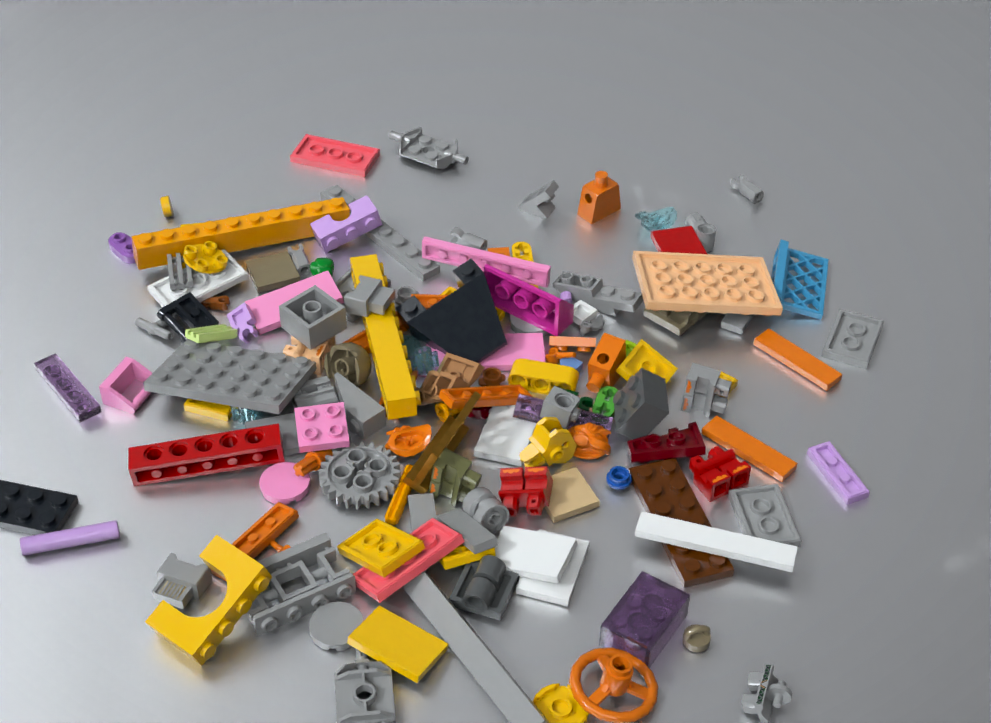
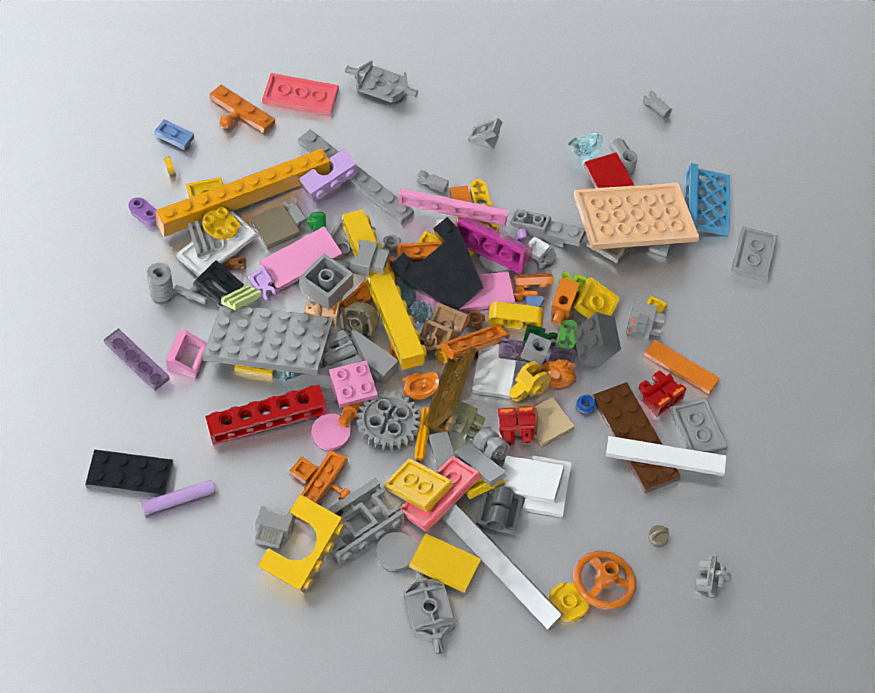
camera: 10 degrees left, 15 degrees up
orange torso [577,171,621,224] -> none
clear purple brick [599,571,690,668] -> none
dark red wing [627,422,706,463] -> none
orange tile [753,329,842,391] -> none
lavender tile [807,441,870,505] -> none
none -> light grey piece [147,263,174,303]
none -> medium blue plate [154,119,194,150]
none -> orange plate [209,85,275,133]
none -> orange plate [289,456,318,485]

